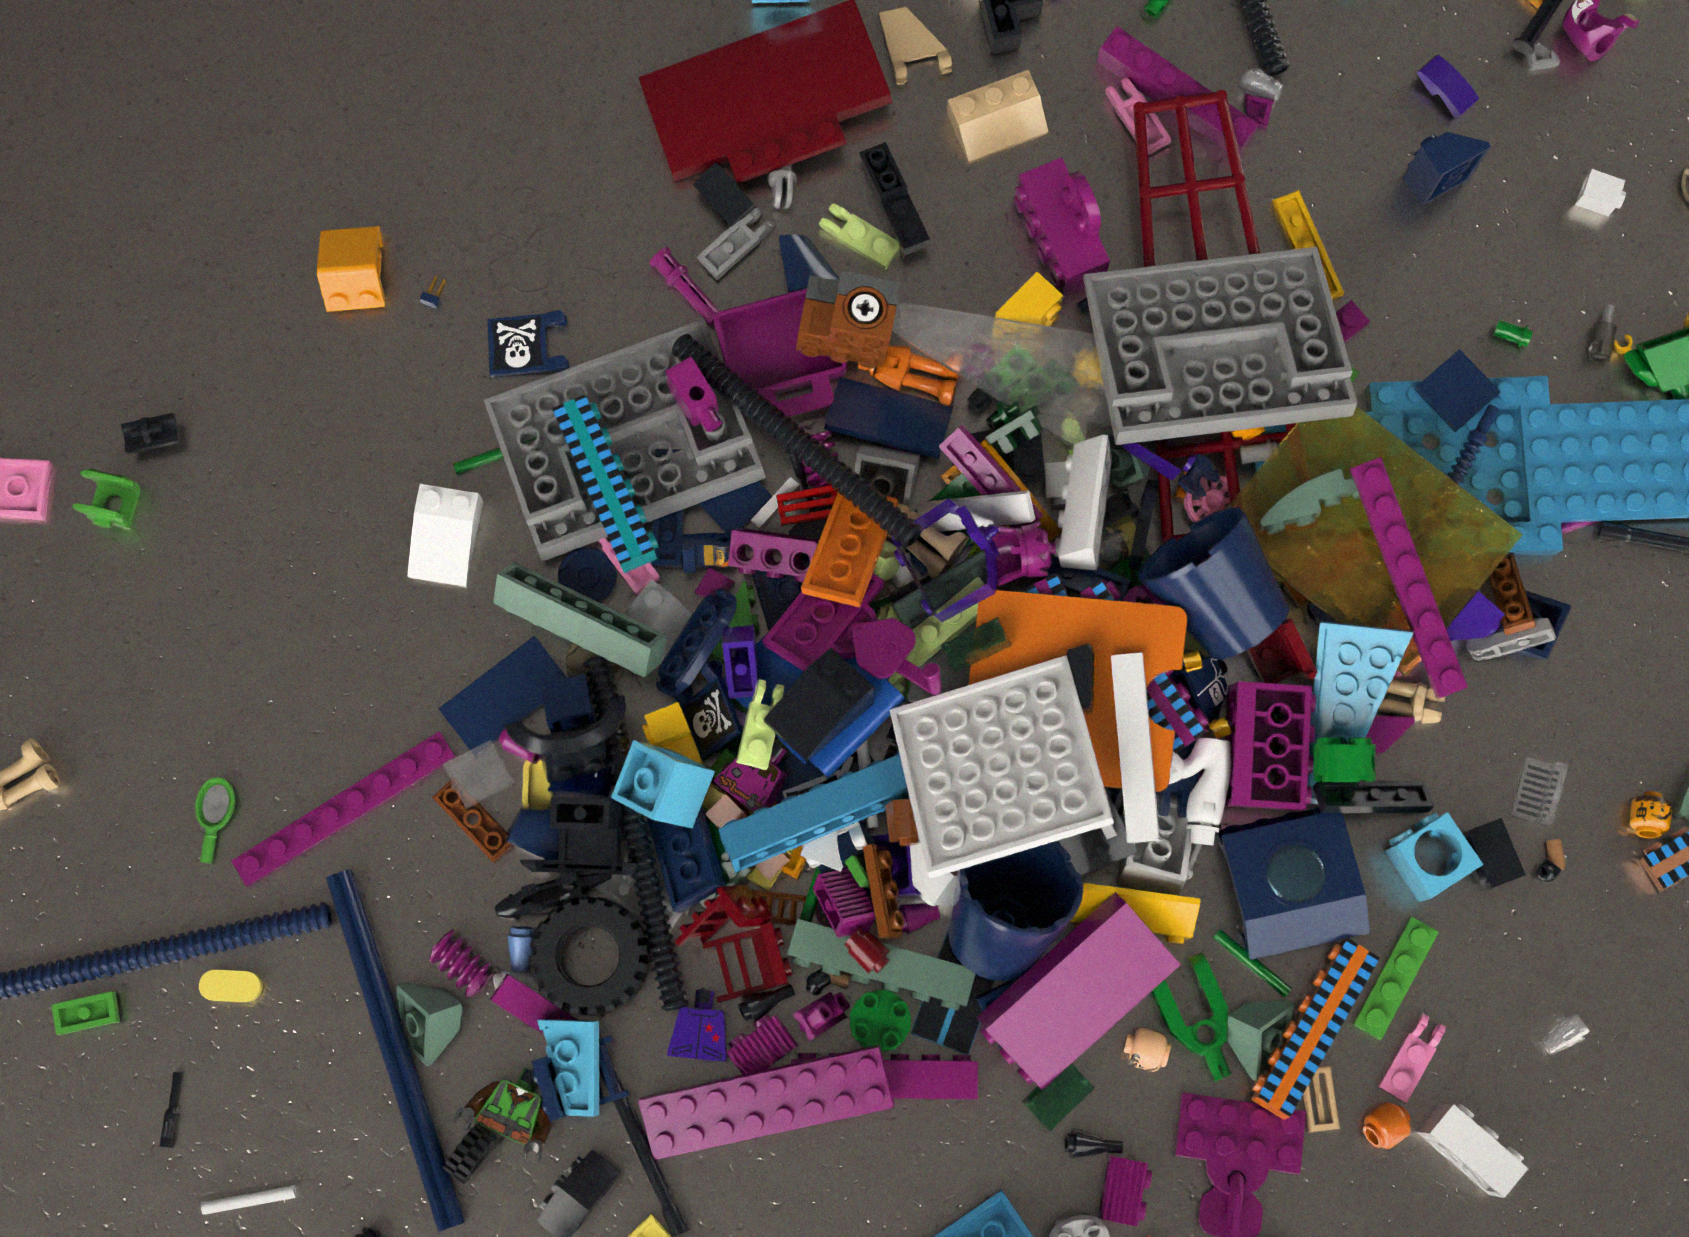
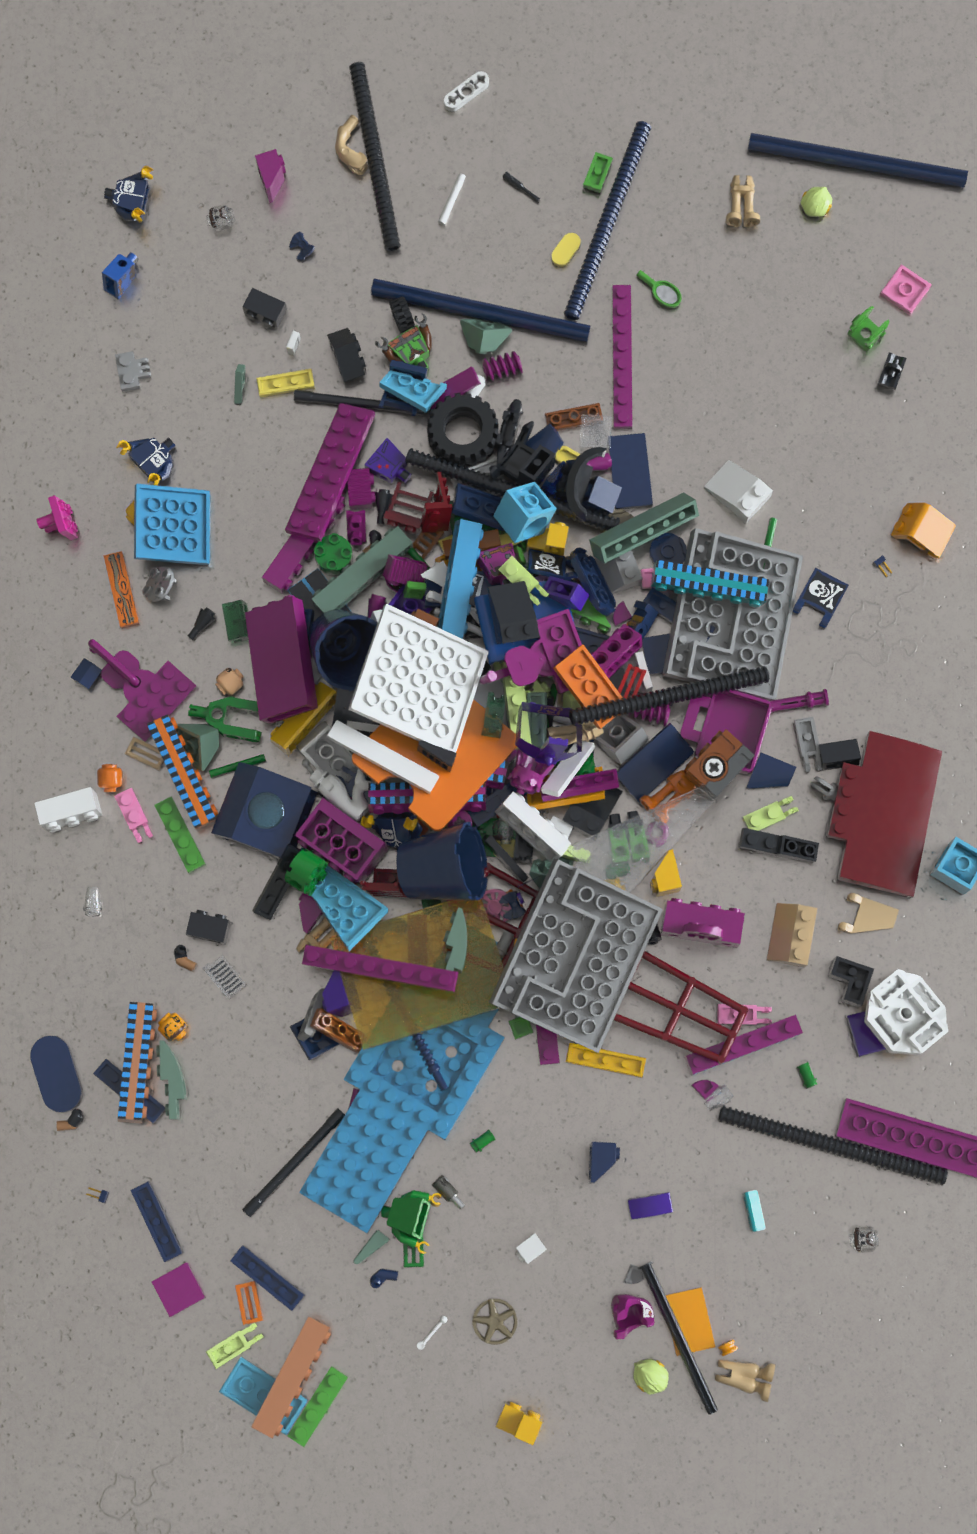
camera: 120 degrees right, 0 degrees up
medium blue cone [507,926,536,972] -> none
magenta torso [665,356,722,432] -> none
dark red brick [844,927,890,974] -> none
dark orange tile [862,844,904,939] -> none
dark green hips [985,401,1043,455] -> none
magenta brick [1098,1155,1152,1226] -> none
medium azure brick [1384,812,1483,902] -> none
dark blue tile [1414,349,1501,433] -> none

